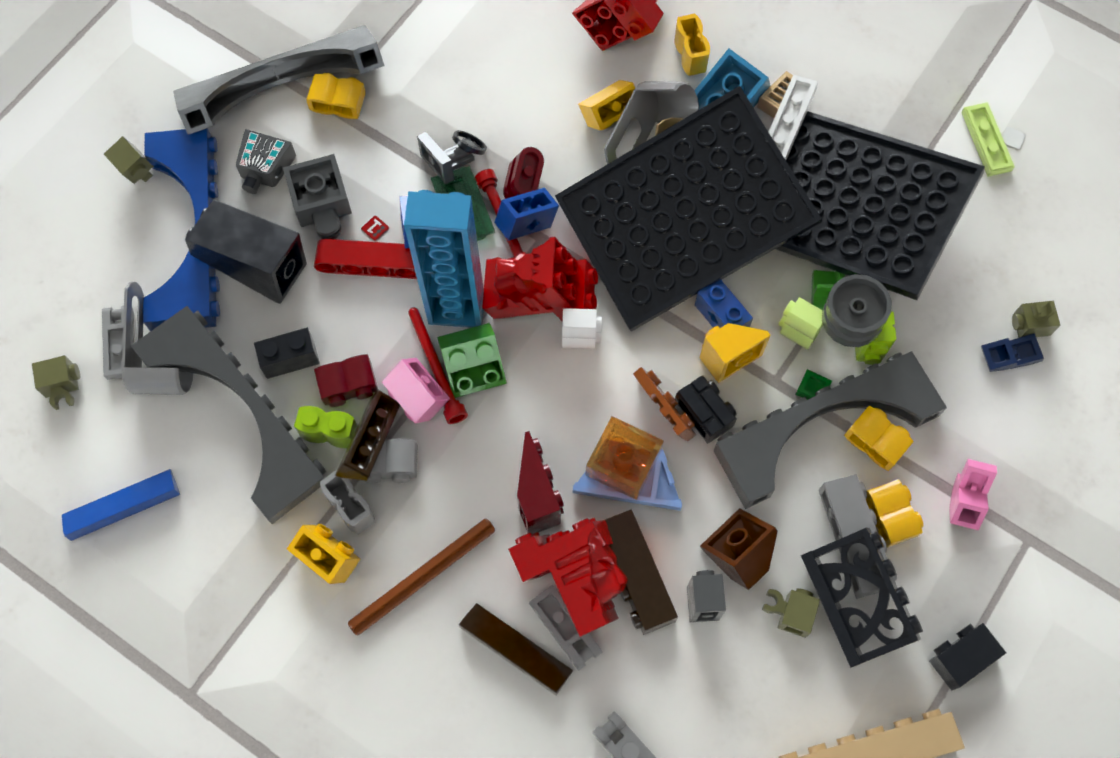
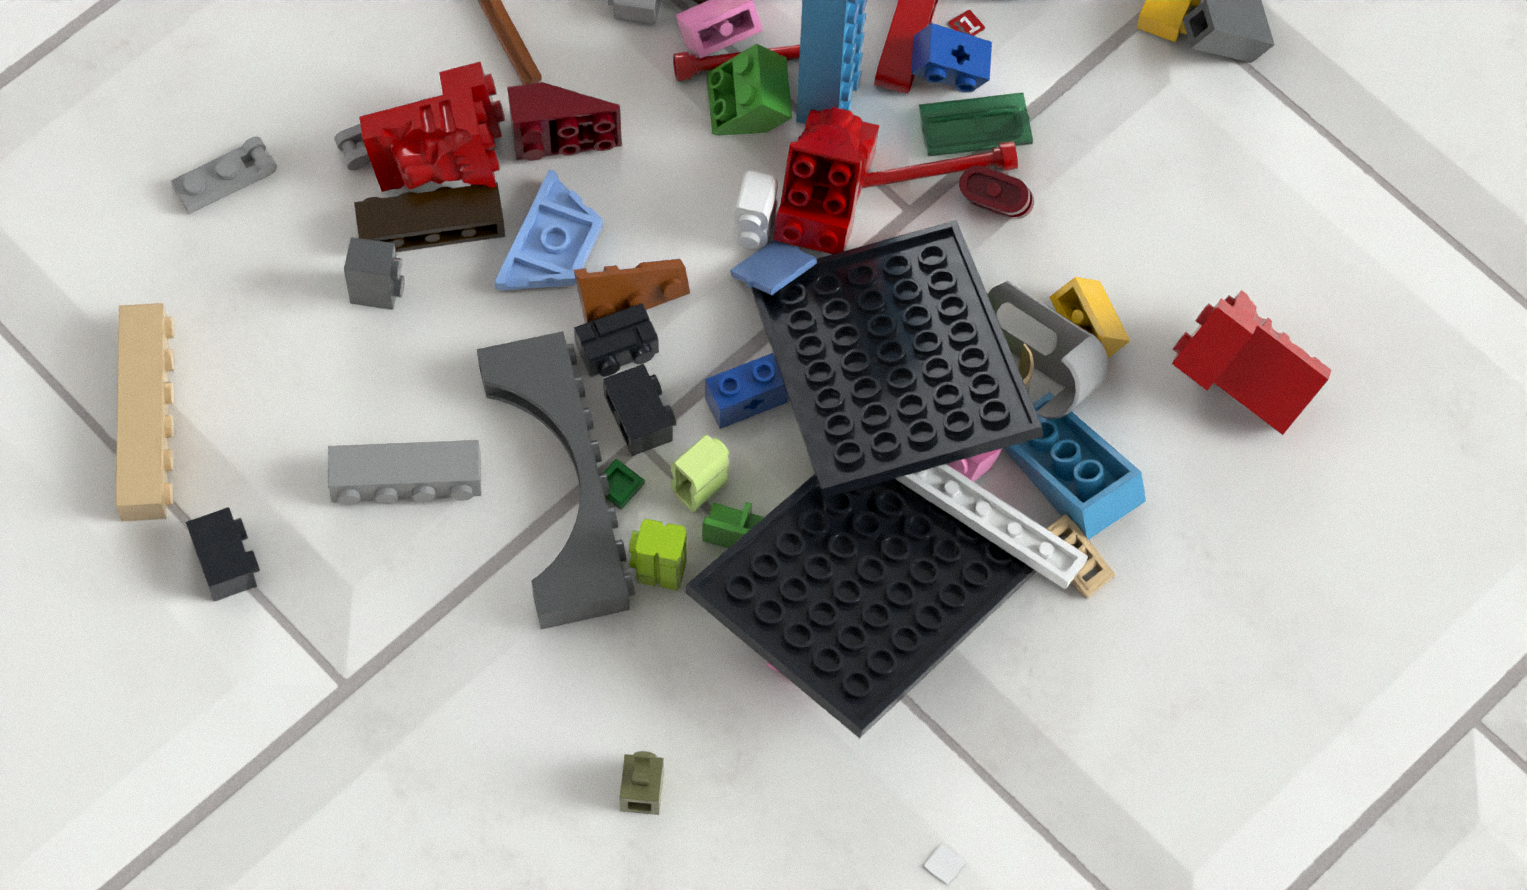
camera: 100 degrees right, 5 degrees down
dark grey piece [417,130,487,184] -> none
dark brown slope [459,603,573,696] -> none
blue brick [494,188,559,241] -> none
clear orange brick [585,416,664,500] -> none
yellow brick [674,13,710,76] -> none
yellow slope [699,323,771,383] -> none
reddish brown slope [700,508,778,590] -> none
olive brick [762,588,820,638] -> none
black fence [800,527,923,668] -> none
dark grey wheel [822,274,892,347] -> none
yellow brick [844,406,914,471] -> none
yellow brick [865,479,924,547] -> none
bright pink brick [949,459,997,530] -> none
yellowish green tile [961,102,1015,177] -> none
dark blue slope [981,333,1044,372] -> none
none -> black brick [603,364,677,456]
none -> medium blue piece [730,240,817,295]

